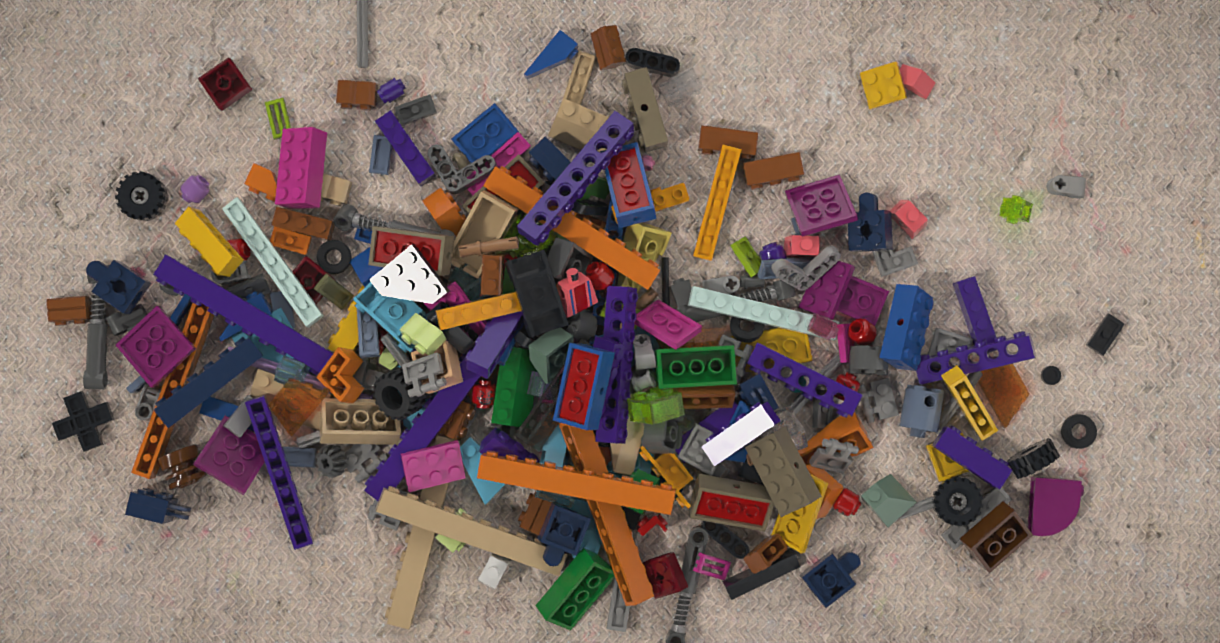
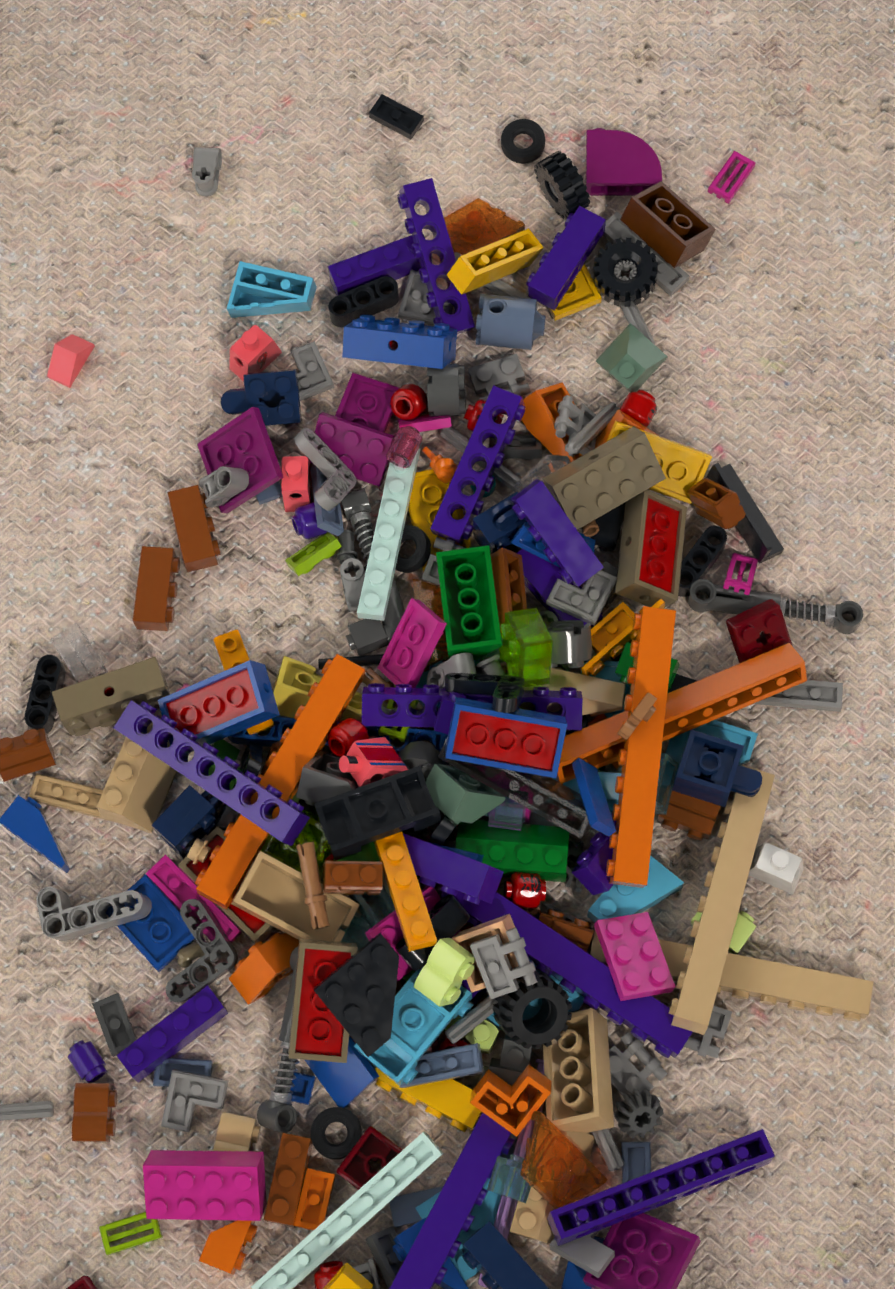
camera: 85 degrees left, 15 degrees down
olive tile [314,274,354,310] -> none
green slope [535,548,615,631] -> none
red bracket [637,513,668,536] -> none
light orange plate [693,144,742,261] -> none
dark blue brick [799,551,861,608] -> none
yellow plate [860,61,907,110] -> none
clear neon green brick [999,195,1033,224] -> none
black tile [1041,366,1061,385] -> none
none -> light grey beam [37,887,152,941]
none -> light grey tile [161,1069,229,1132]
none -> tan plate [187,838,211,864]
none -> light grey piece [199,466,249,508]
none -> medium azure wedge [227,261,317,318]
none -> black beam [328,276,399,328]
none -> orange piece [422,446,457,484]
none -> black beam [445,673,525,713]
none -> light grey axle [565,402,620,457]
none -> blue tile [572,758,616,836]
none -> medium nougat plate [617,692,657,740]
none -> dark pink tile [708,151,756,204]

